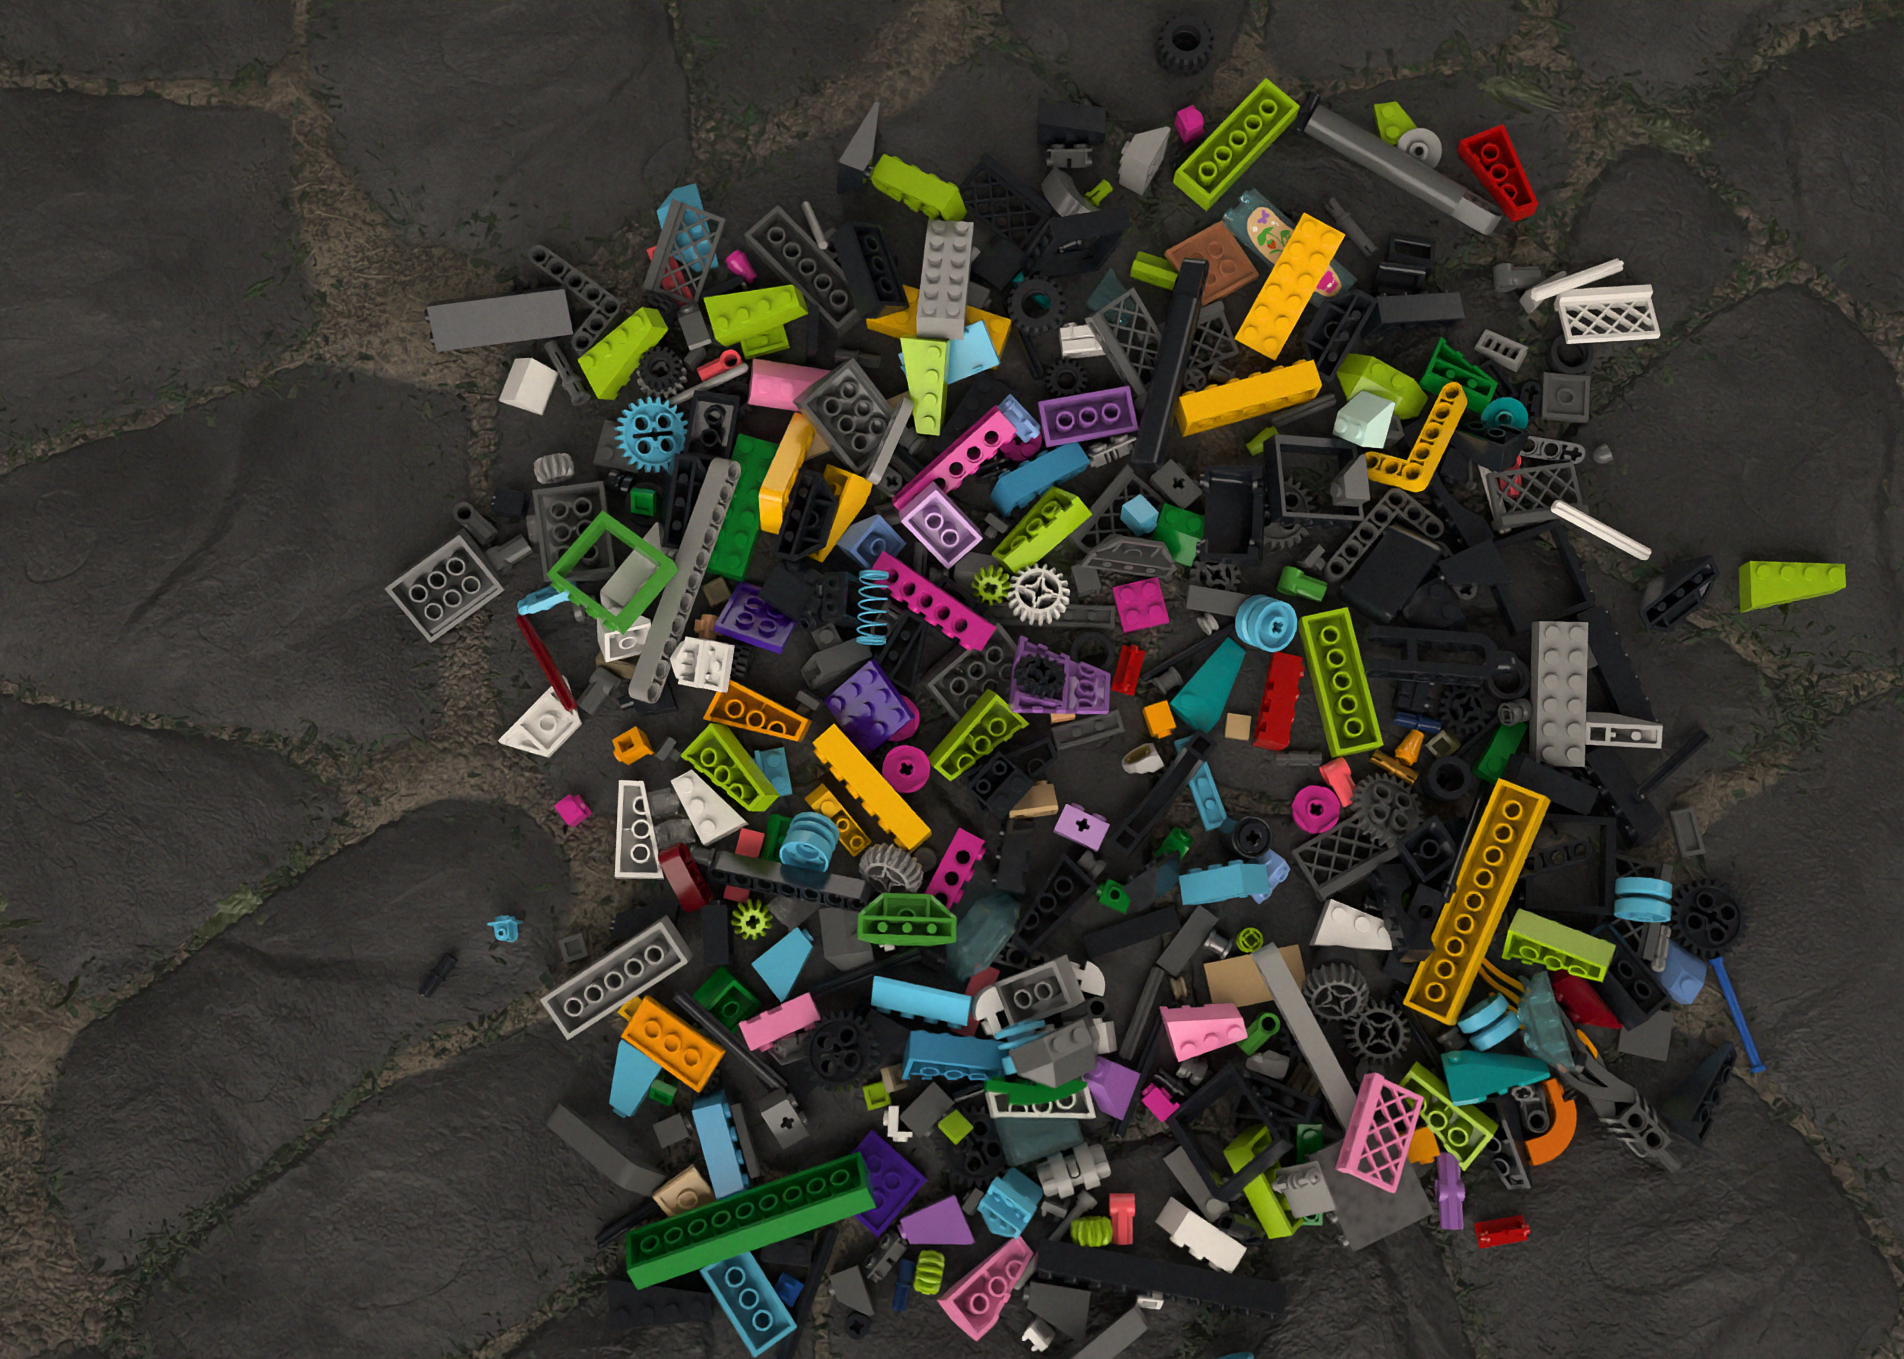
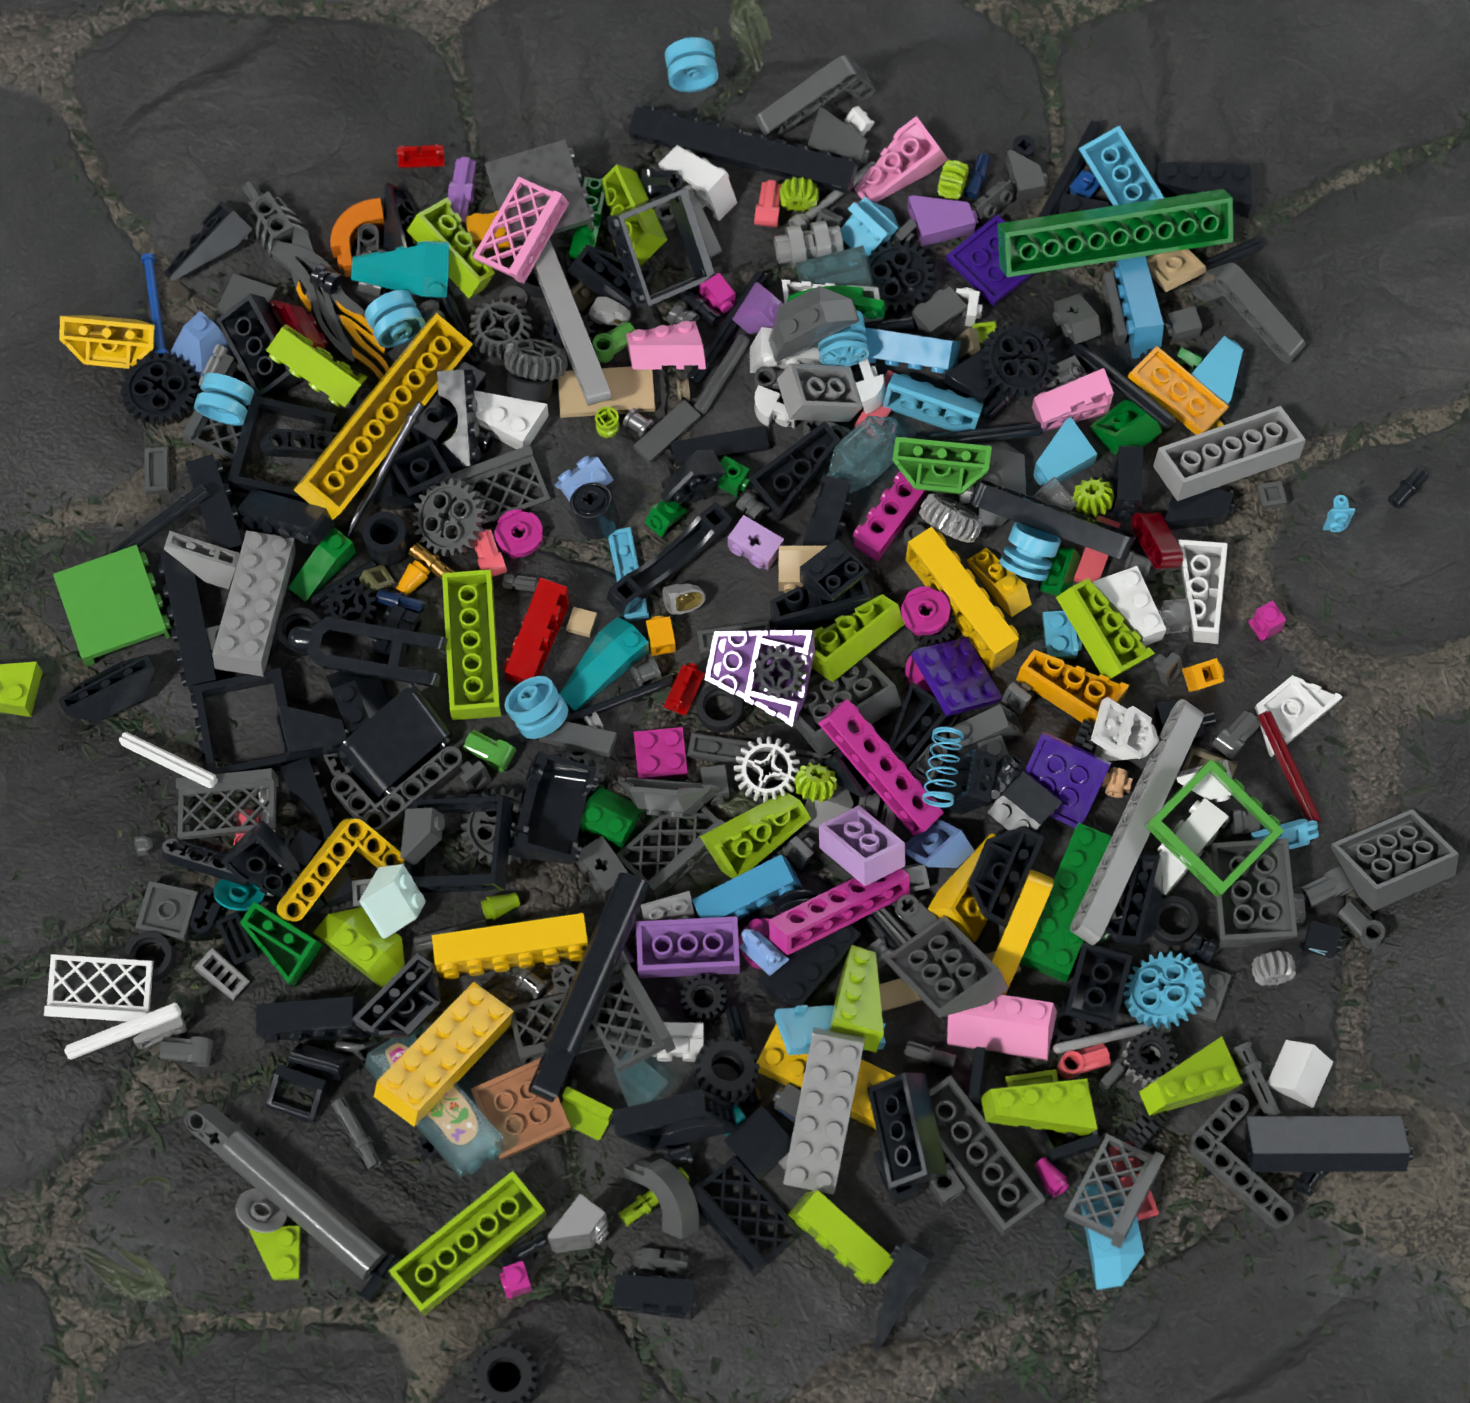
camera: 175 degrees left, 10 degrees down
green tile [631,488,656,516] -> none
clear brick [654,819,696,850] -> none
dark grey slope [676,304,712,350] -> none
dark tan tile [701,576,731,608] -> none
light grey bar [801,202,828,249] -> none
light grey beam [865,397,914,485] -> none
lime slope [938,1109,974,1145] -> none
medium azure brick [1120,494,1159,537] -> none
medium azure wedge [1179,860,1270,905] -> none
light grey hinge [1272,1160,1337,1218] -> none
red wedge [1457,124,1538,223] -> none
dark grey wheel [1498,698,1533,726] -> none
clear light blue wedge [1517,971,1575,1073] -> none
none -> bright green panel [53,545,171,667]
none -> yellow wedge [59,315,155,369]

